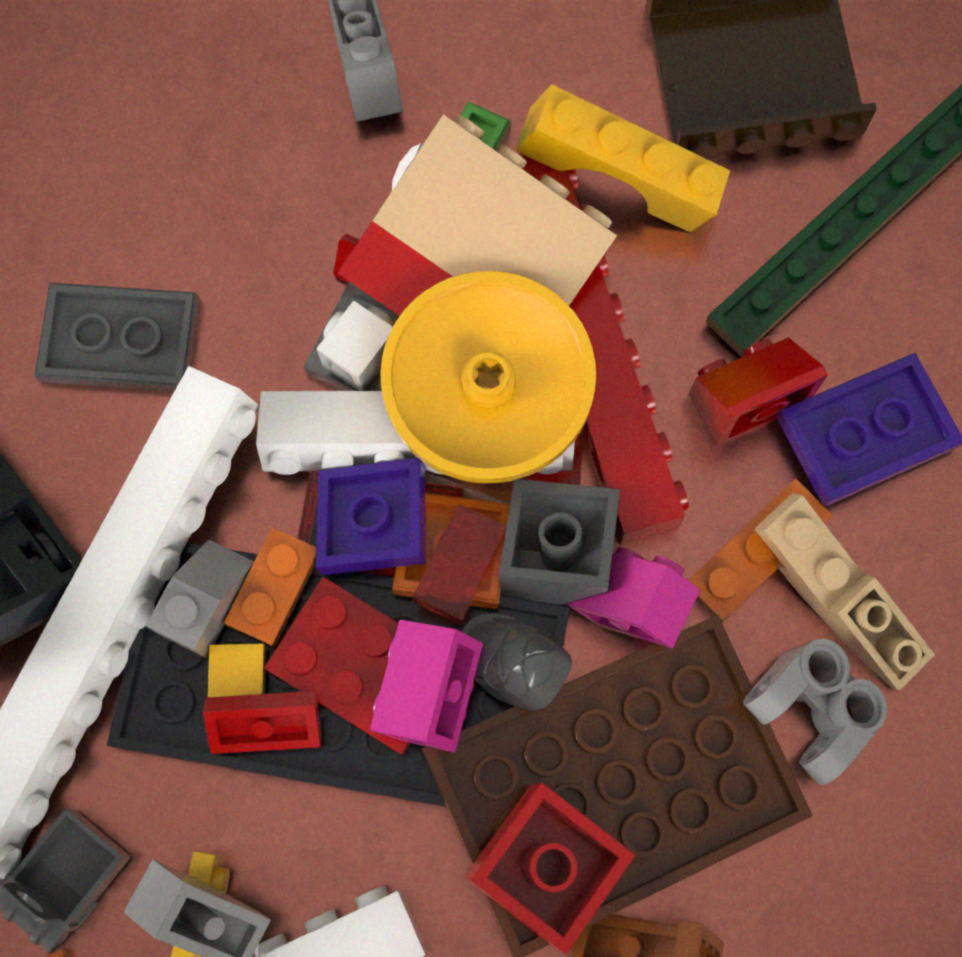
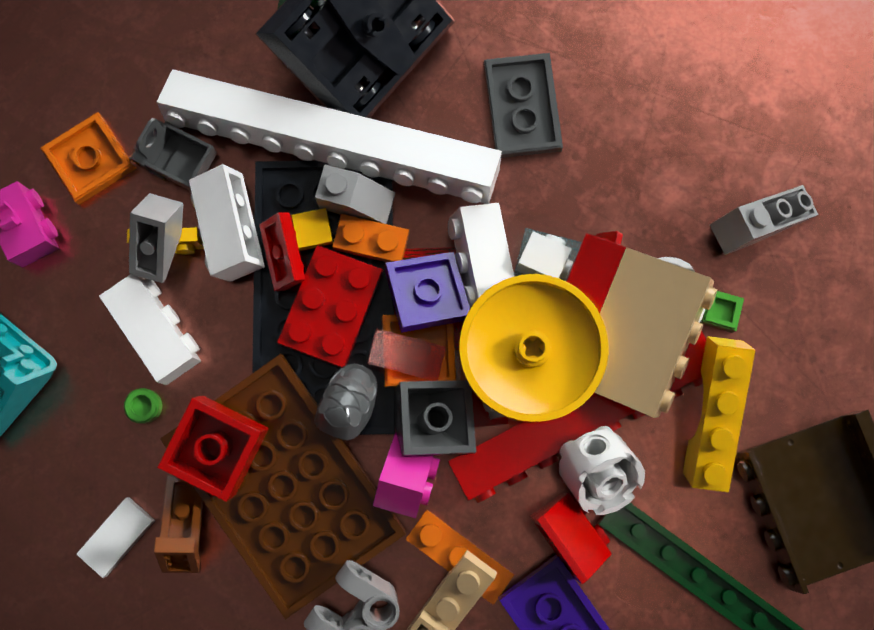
camera: 75 degrees right, 5 degrees up
dark pink brick [370,620,483,753] -> none
none -> white brick [189,164,265,282]
none -> white brick [559,426,645,515]

